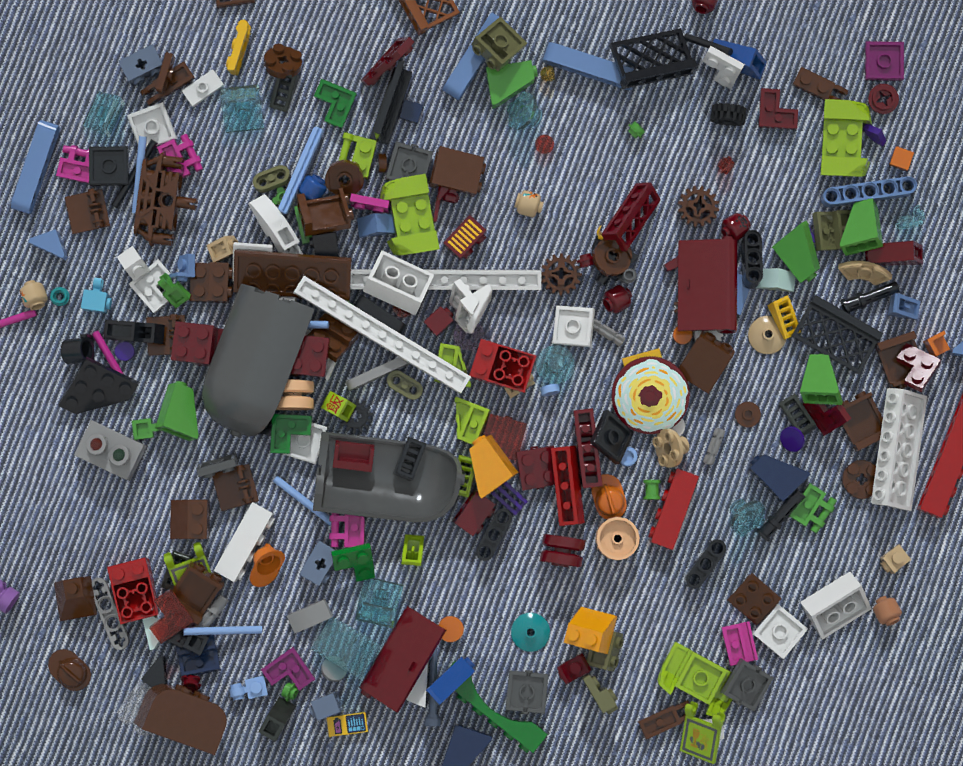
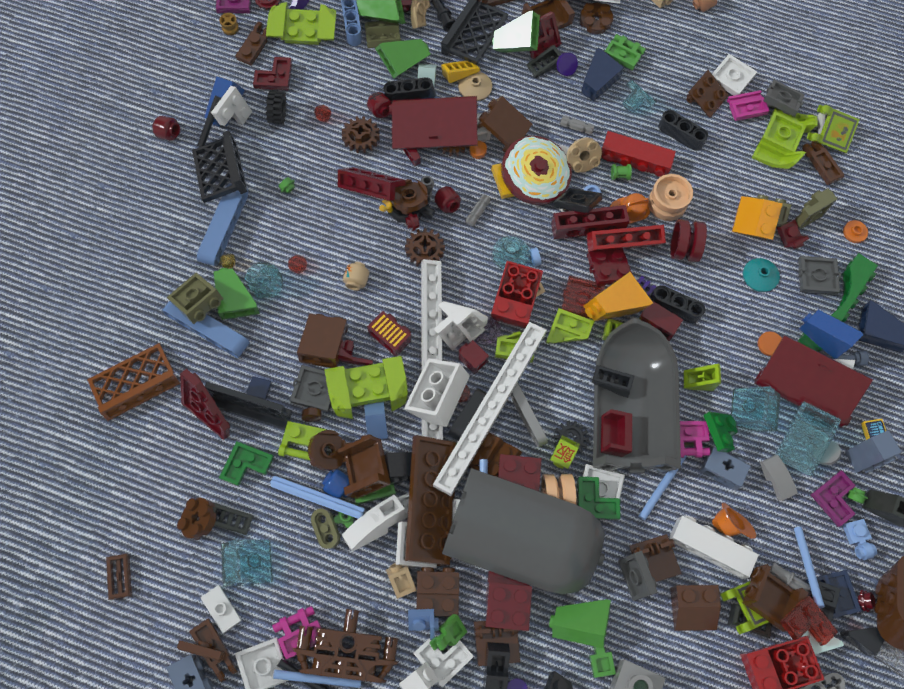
camera: 95 degrees left, 15 degrees down
yellow hinge [226,19,252,76] -> none
dark pink plate [350,193,390,214] -> none
olive plate [387,370,423,400] -> none
white plate [552,306,595,347] -> none
reddish brown piece [735,402,761,428] -> none
black pin [756,489,806,542] -> none
white slope [800,572,871,640] -> none
none -> pearl gold wheel [219,13,239,35]
none -> orange piece [843,220,868,243]

